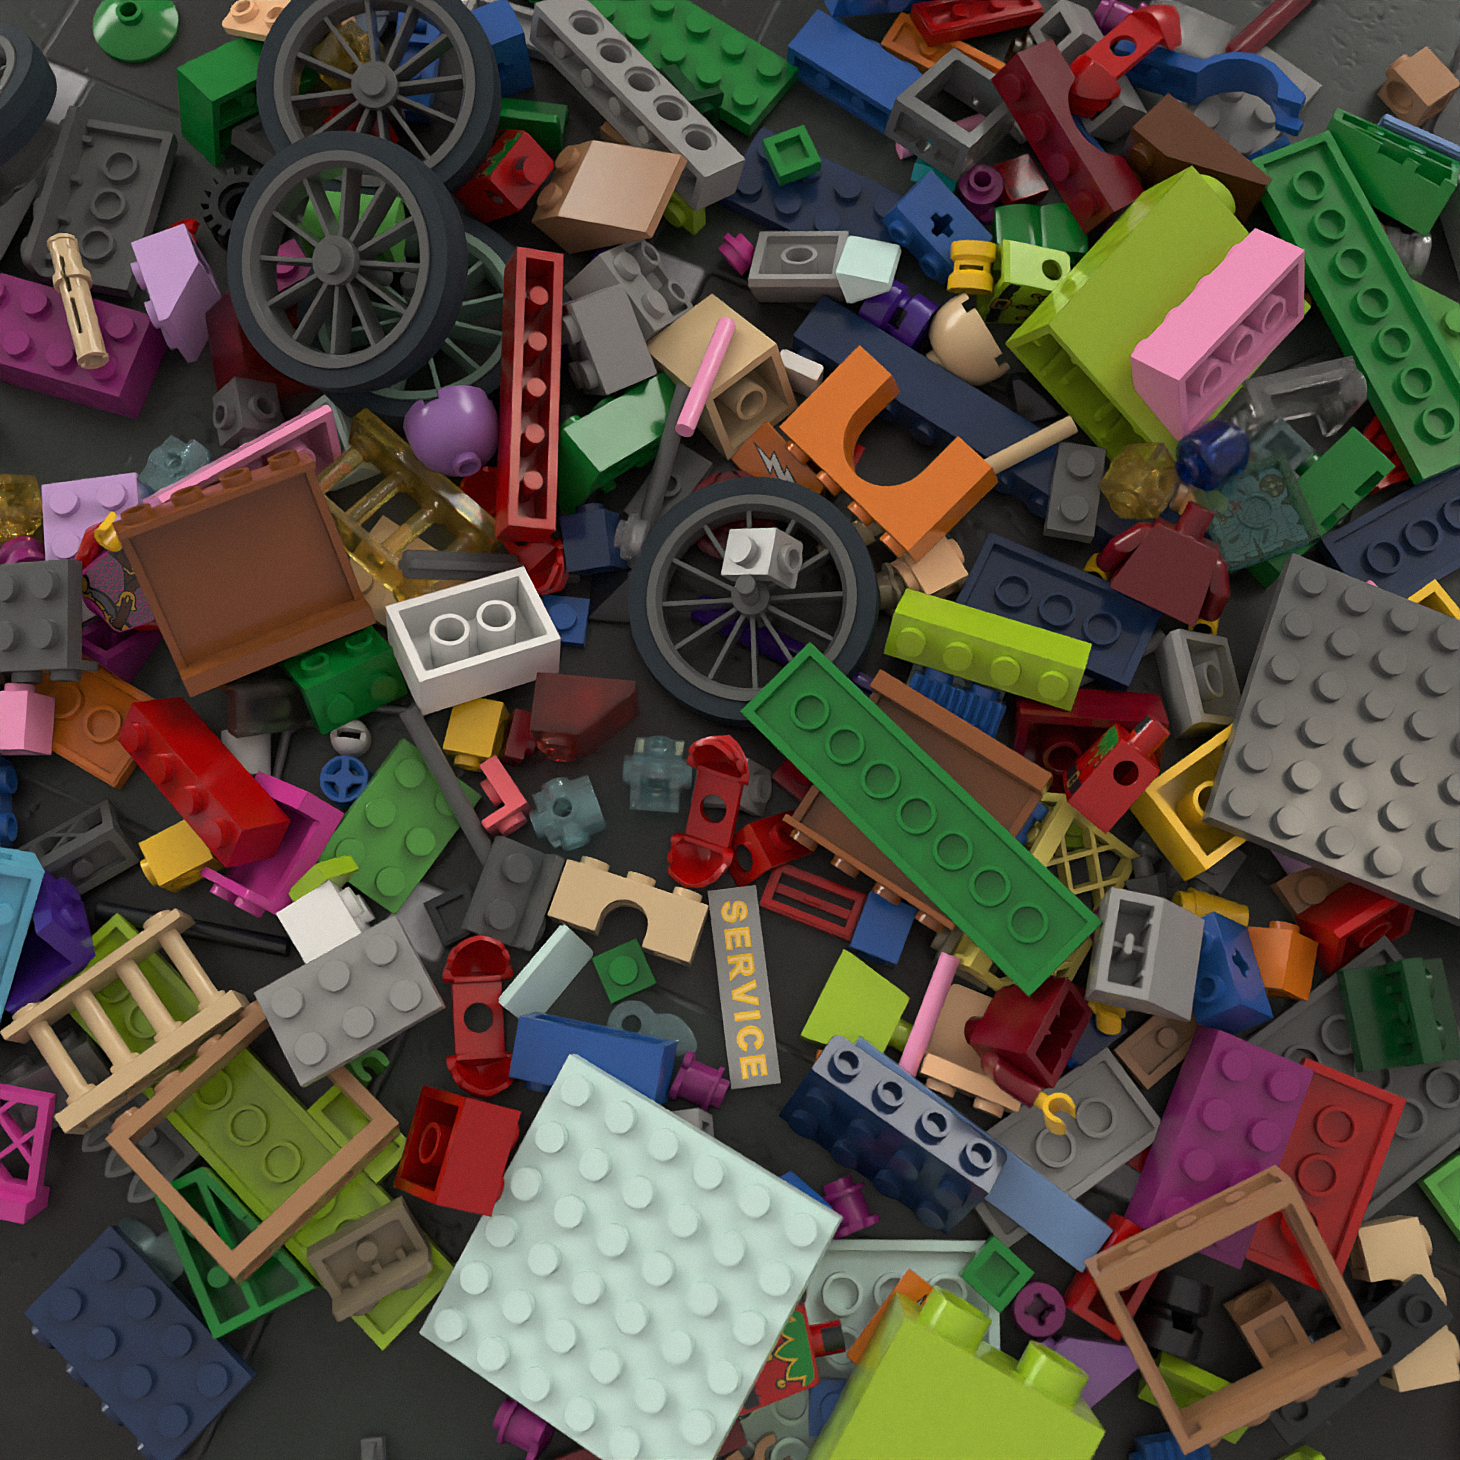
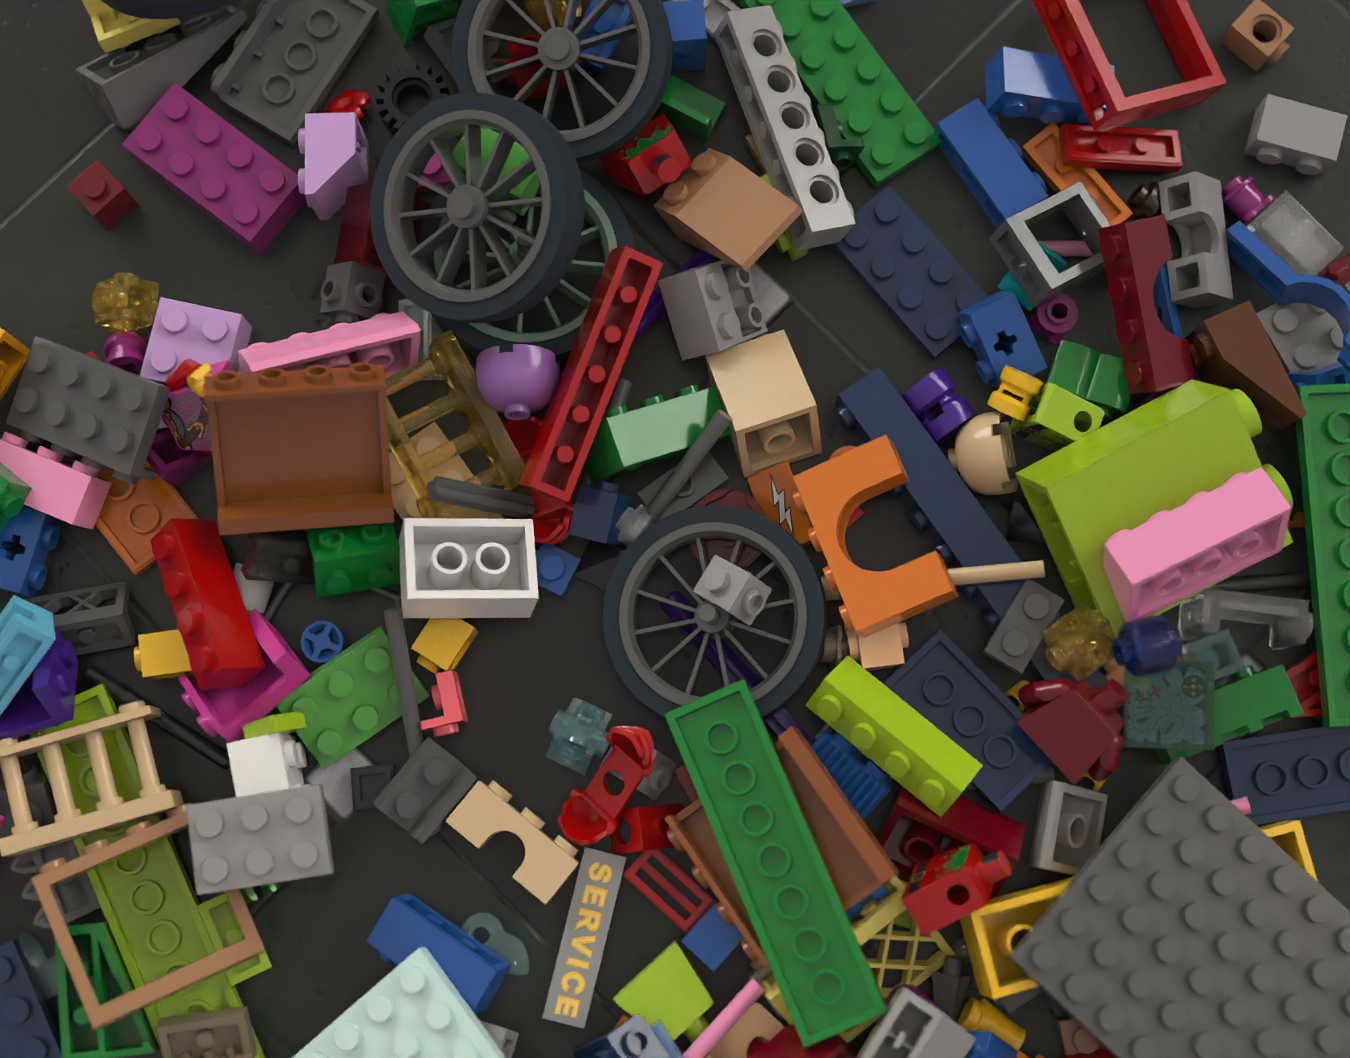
camera: 20 degrees right, 5 degrees up
tan pin [47,233,109,369] -> none
clear light blue brick [137,434,214,495] -> none
white hinge [330,719,371,758] -> none
red brick [393,1085,521,1217] -> none
red piece [442,935,514,1099] -> none
dark red plate [498,708,538,767] -> none
light aqua slope [498,924,593,1019] -> none
clear light blue brick [528,774,608,851] -> none
clear red slope [530,672,641,762] -> none
light grey slope [561,283,657,395] -> none
green plate [591,938,657,1005] -> none
magenta brick [668,1050,731,1112] -> none
bright pink bar [675,317,736,437] -> none
dark pink plate [717,232,755,275] -> none
light grey slope [748,231,849,303] -> none
green plate [762,124,821,186] -> none
white tile [780,349,824,397] -> none
light aqua slope [836,236,902,304] -> none
red tile [991,154,1049,206] -> none
red piece [1068,4,1183,119] -> none

